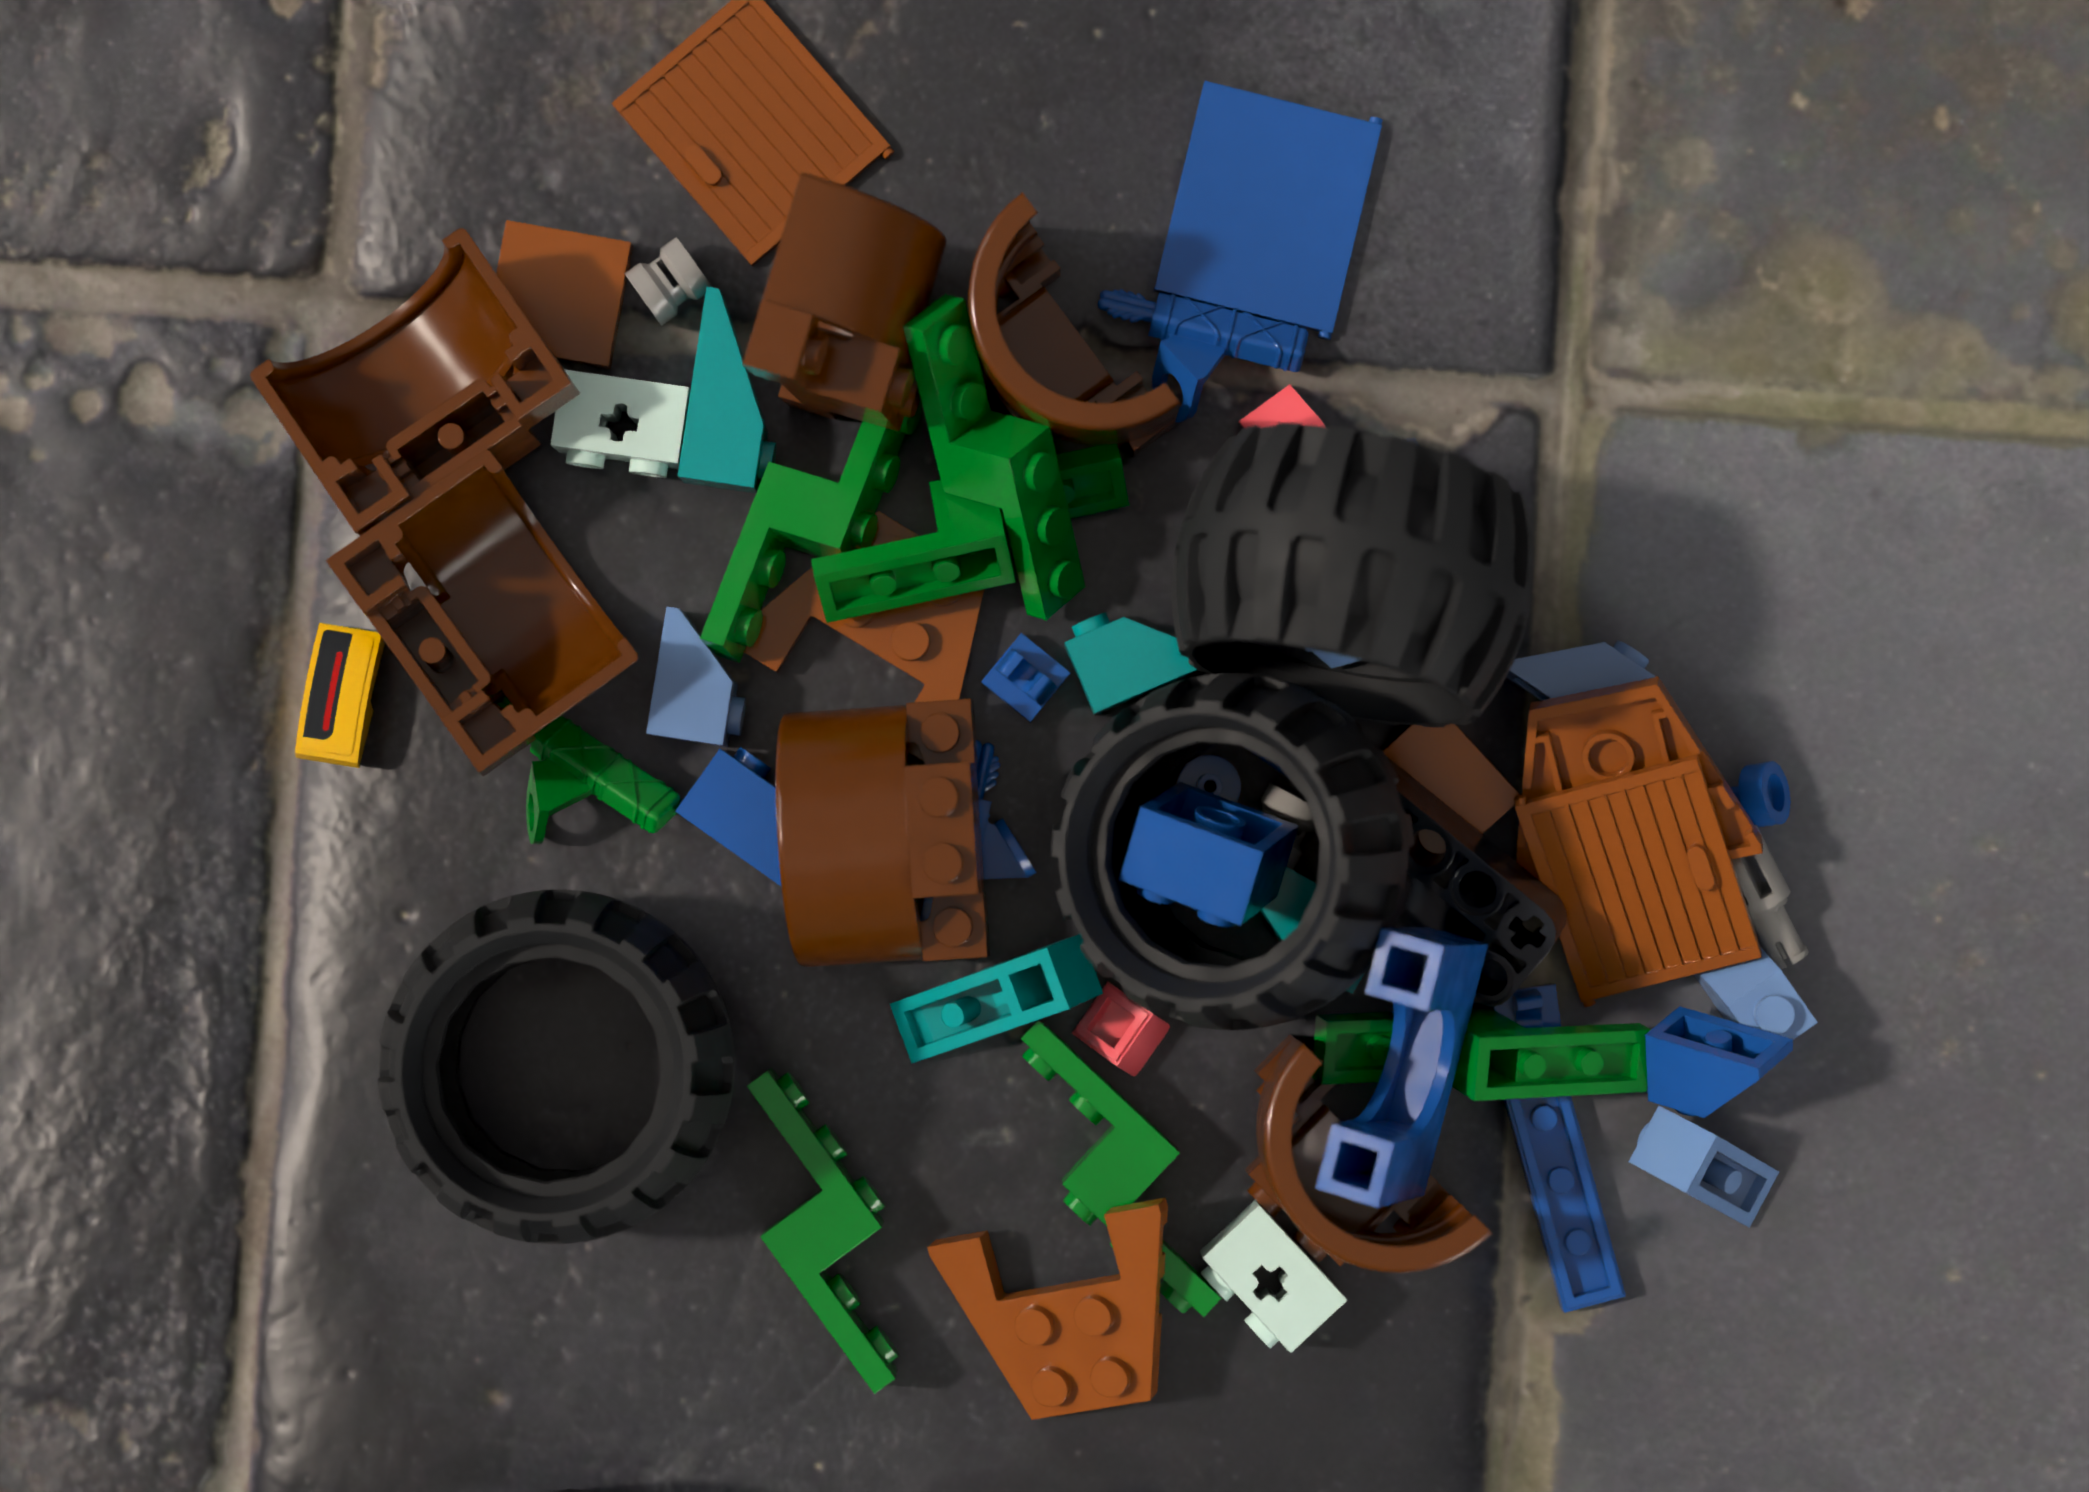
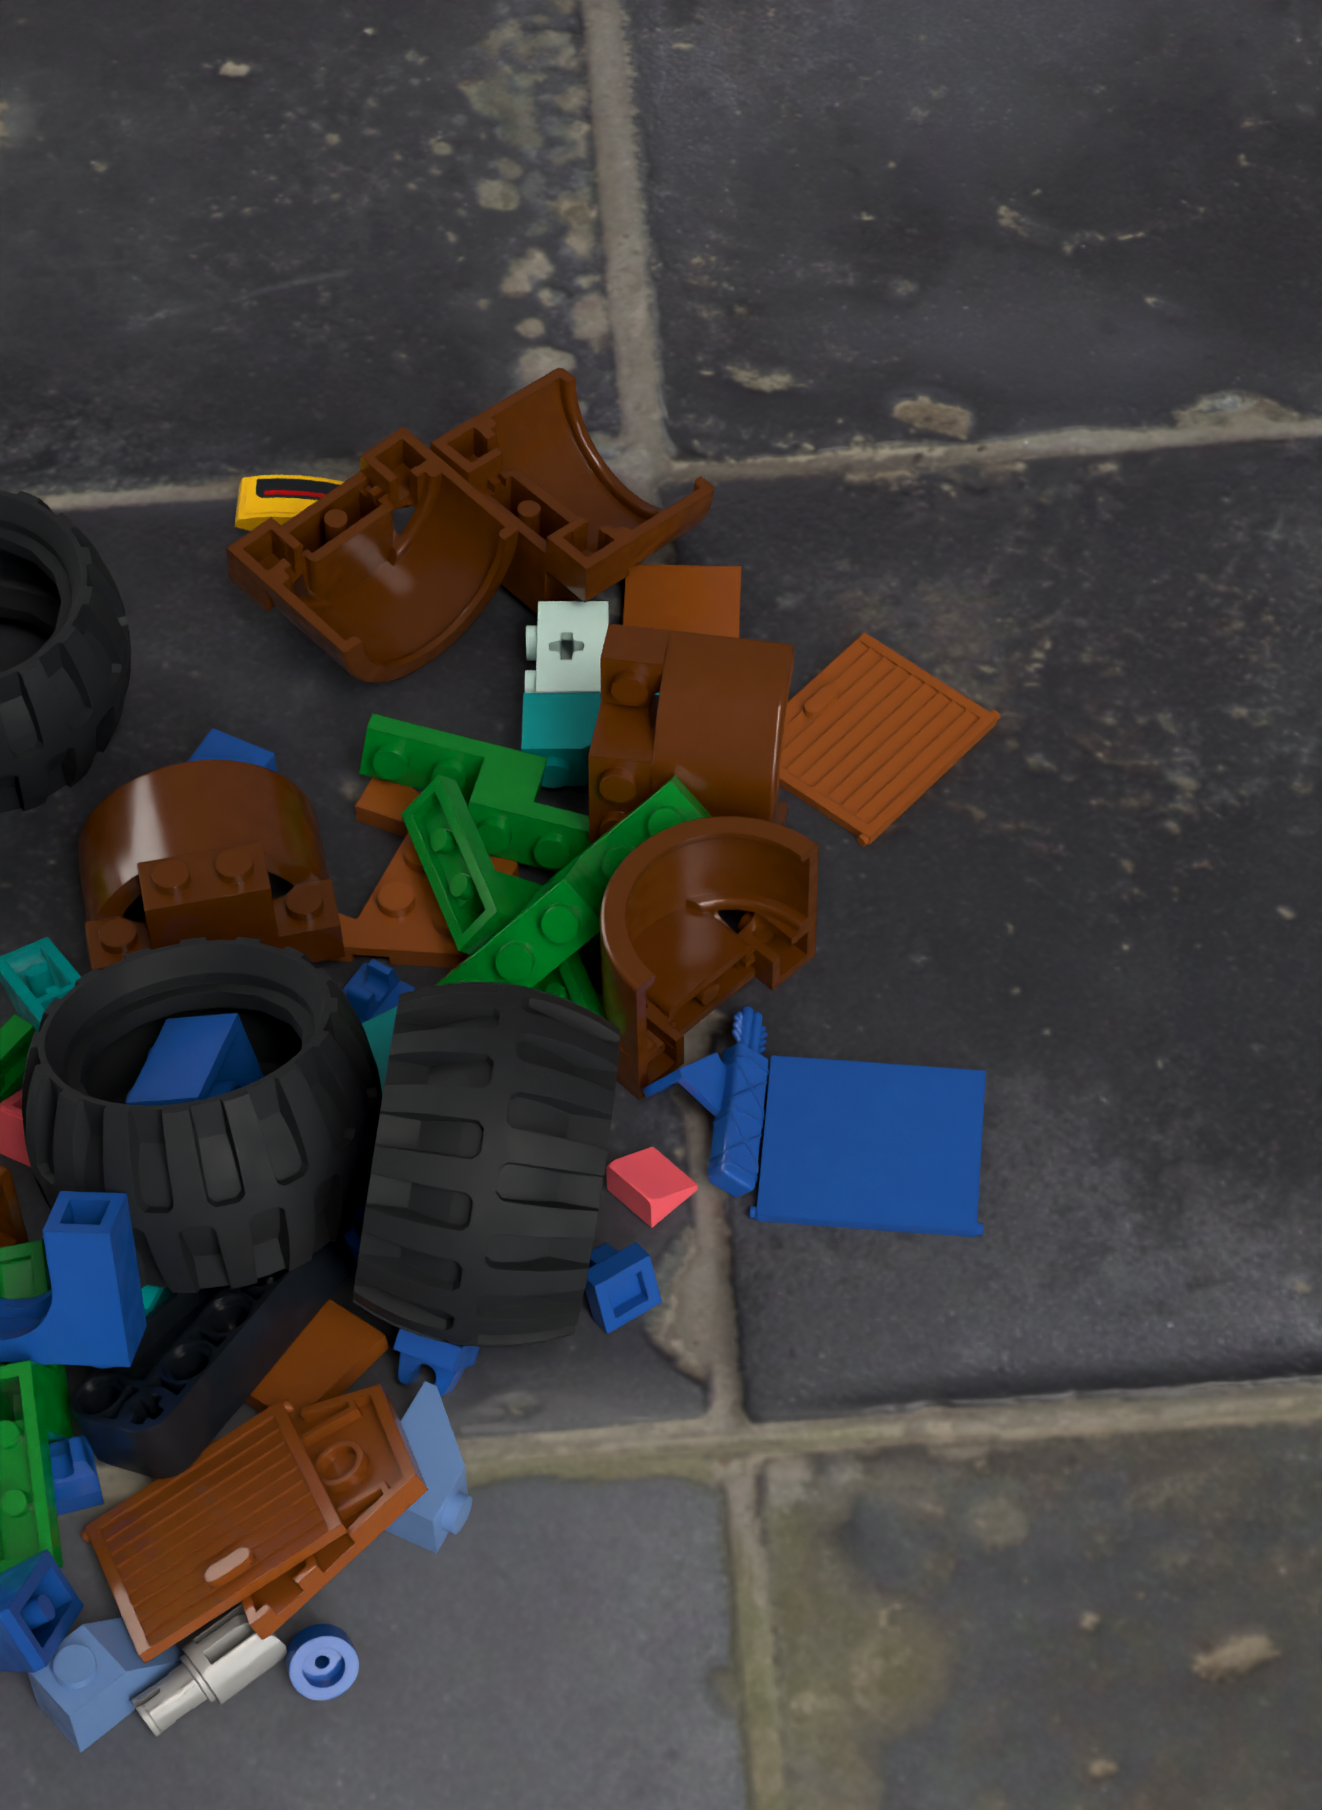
camera: 85 degrees right, 35 degrees down
green piece [497,696,680,844] -> none
medium blue slope [646,606,746,747] -> none

